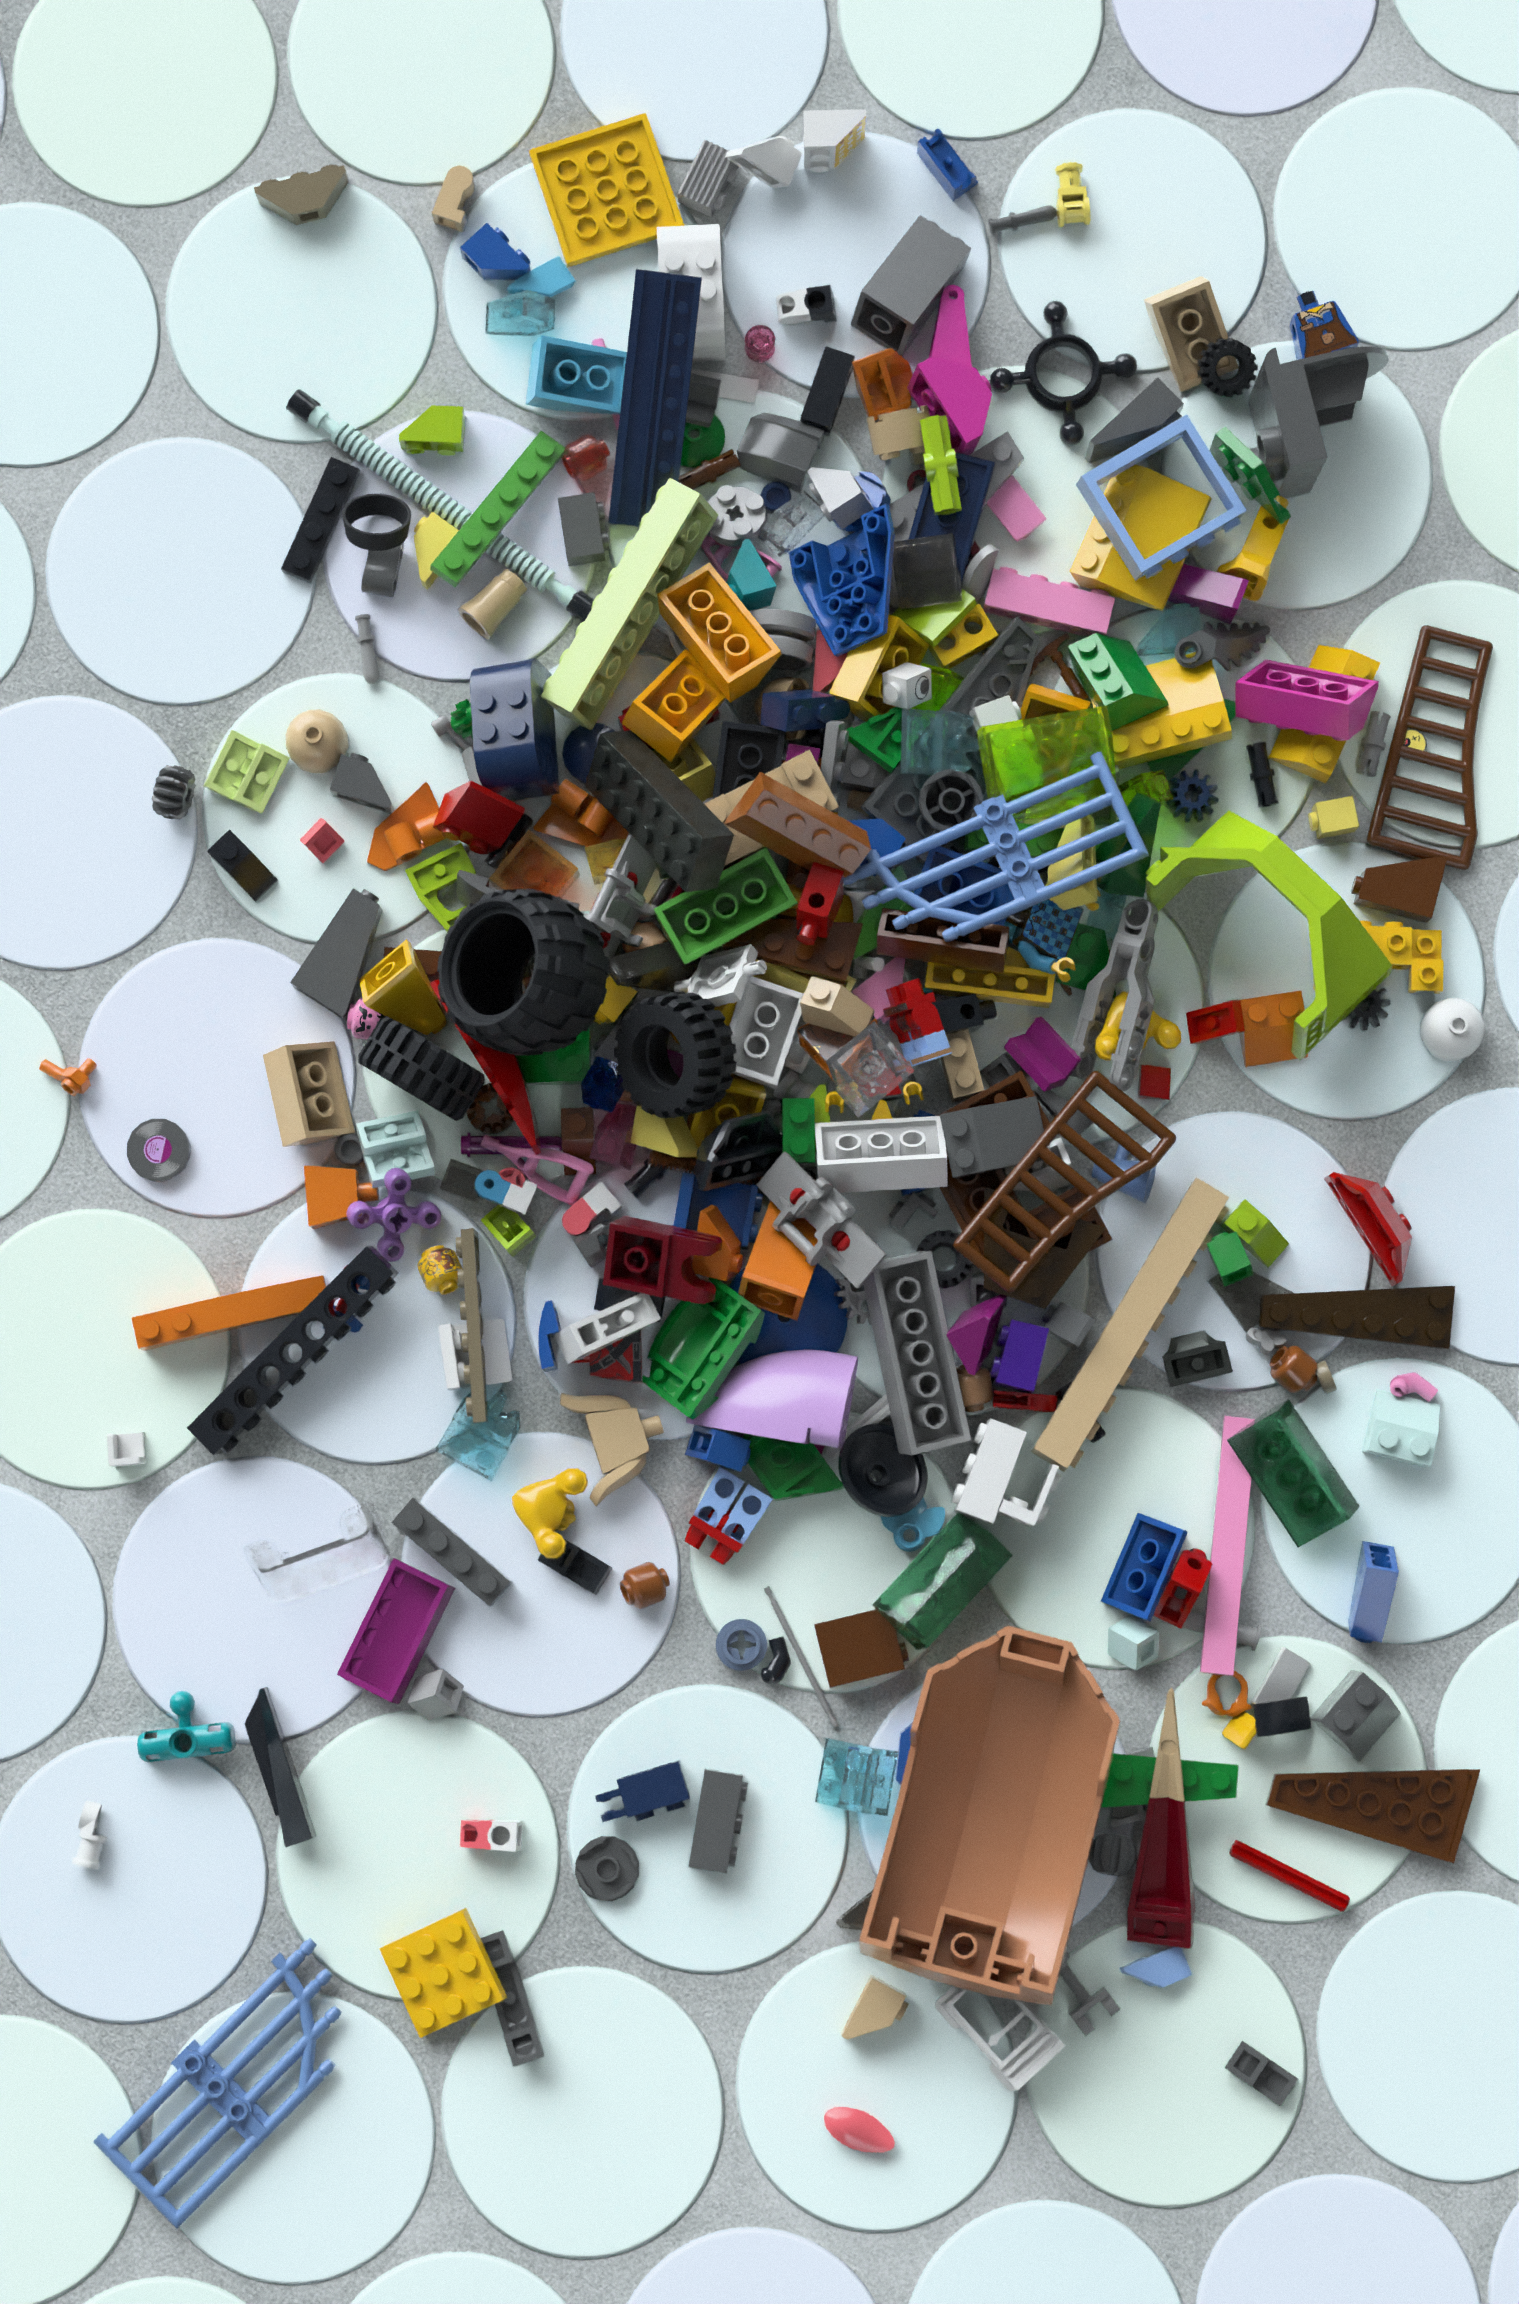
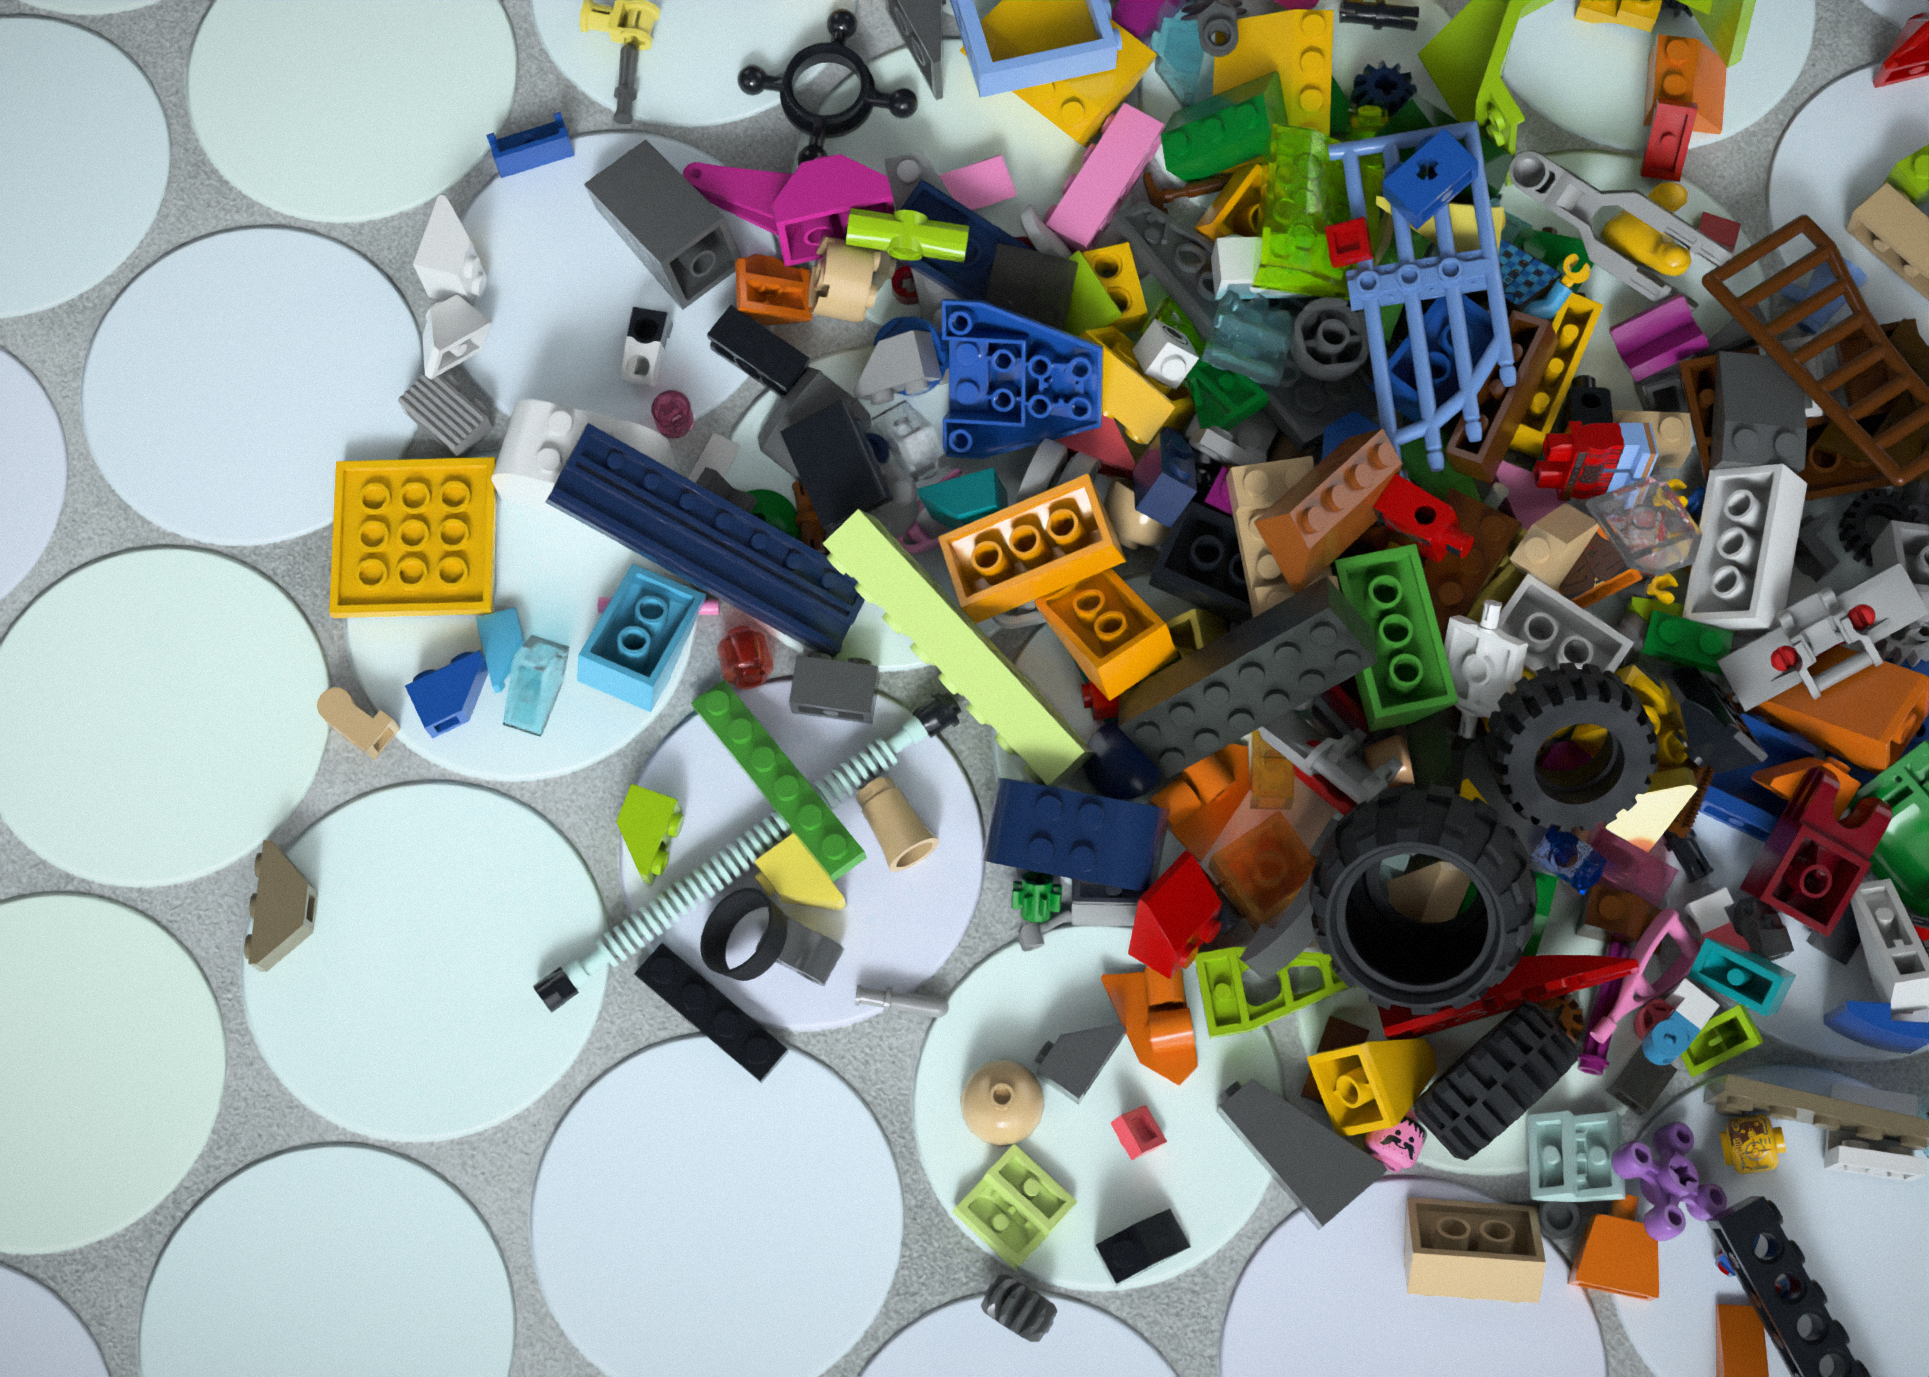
camera: 70 degrees left, 10 degrees down
none -> black piece [780,399,893,531]
none -> red tile [1325,216,1374,269]
none -> blue brick [1382,128,1478,230]
none -> teal slope [1688,938,1797,1017]

